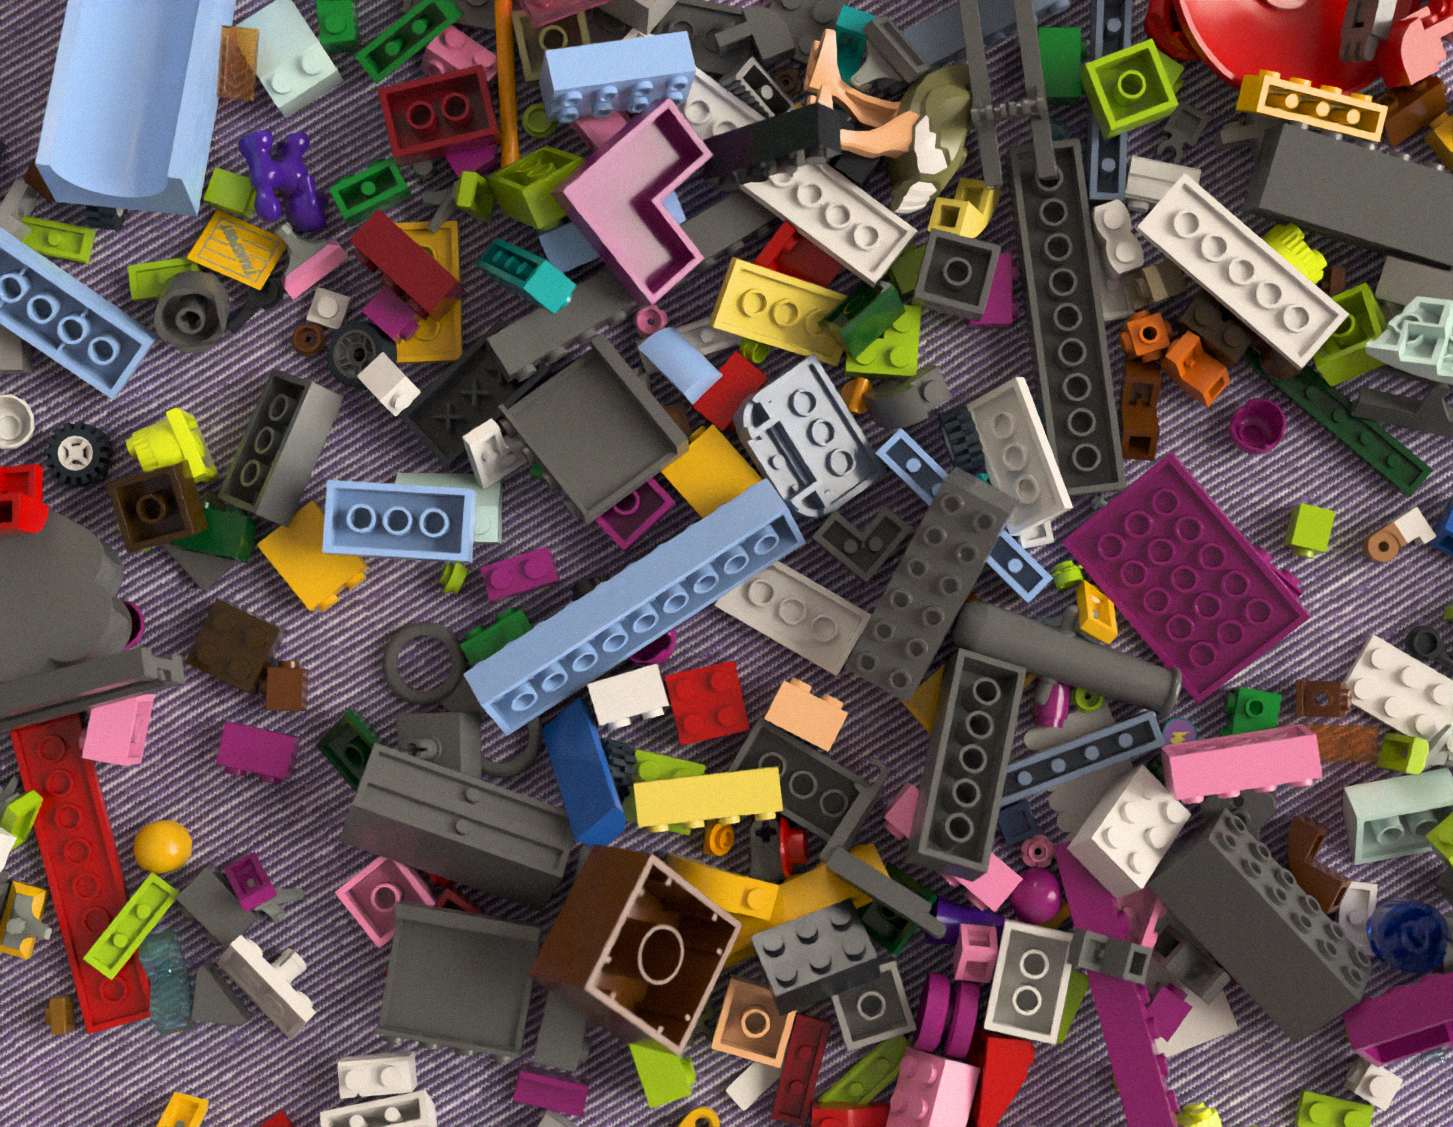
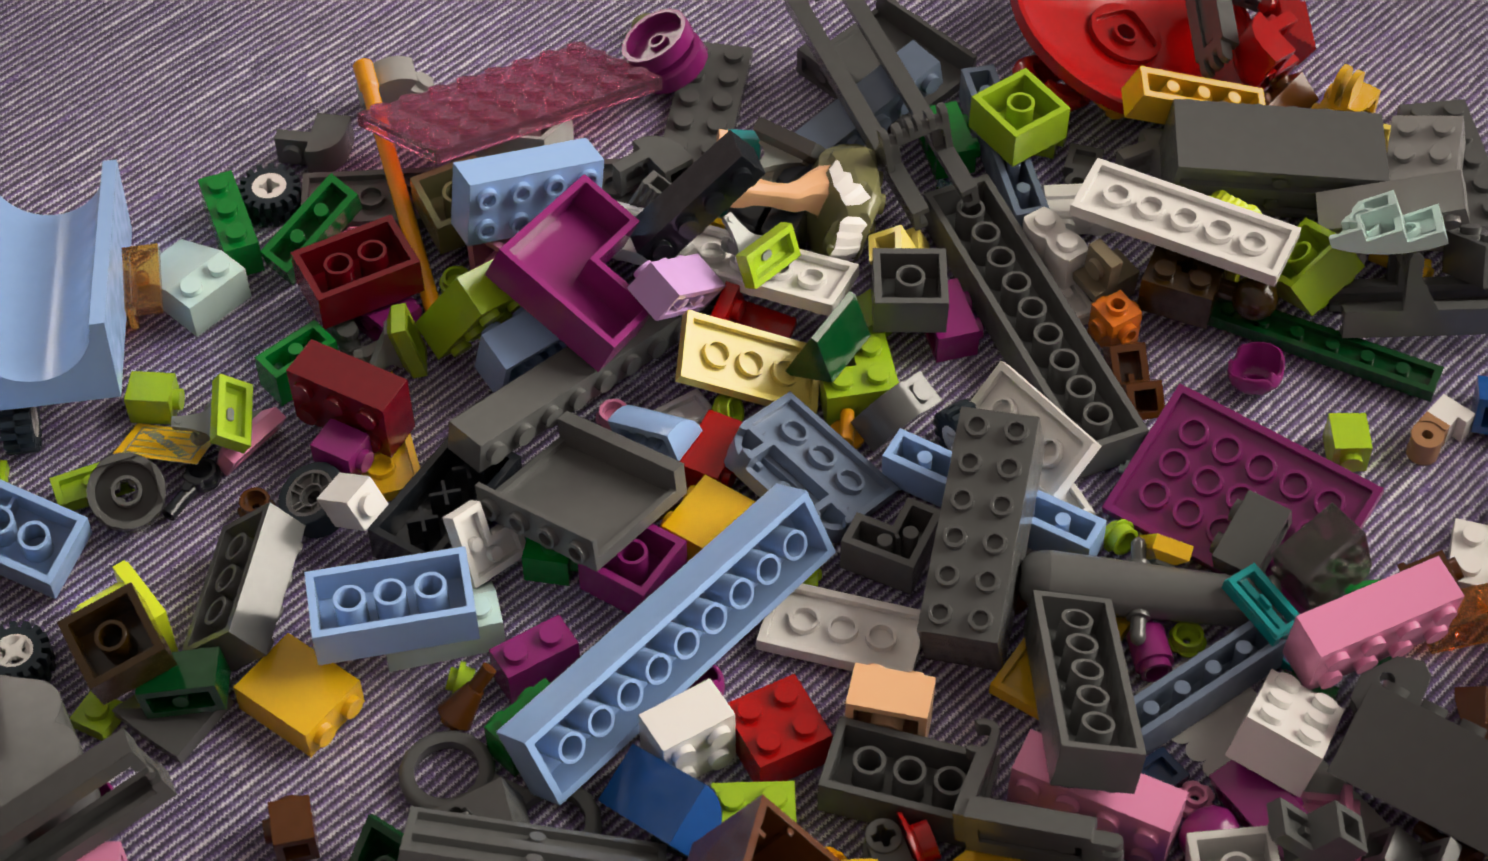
camera: 15 degrees left, 35 degrees down
dark brown brick [185,598,288,693] -> none
dark purple animal [238,130,329,232] -> none
white plate [306,287,353,331] -> none
teal brick [475,237,577,314] -> none
light yellow brick [634,766,783,833] -> none
orange brick [1160,330,1231,408] -> none
none -> lime piece [171,373,253,454]
none -> reddish brown cone [437,663,496,731]
none -> lavender brick [627,254,726,321]
none -> lime piece [721,212,801,289]
none -> dark grey brick [1209,490,1292,578]
none -> teal tile [1221,562,1300,647]
none -> clear smoke brick [1271,502,1372,611]

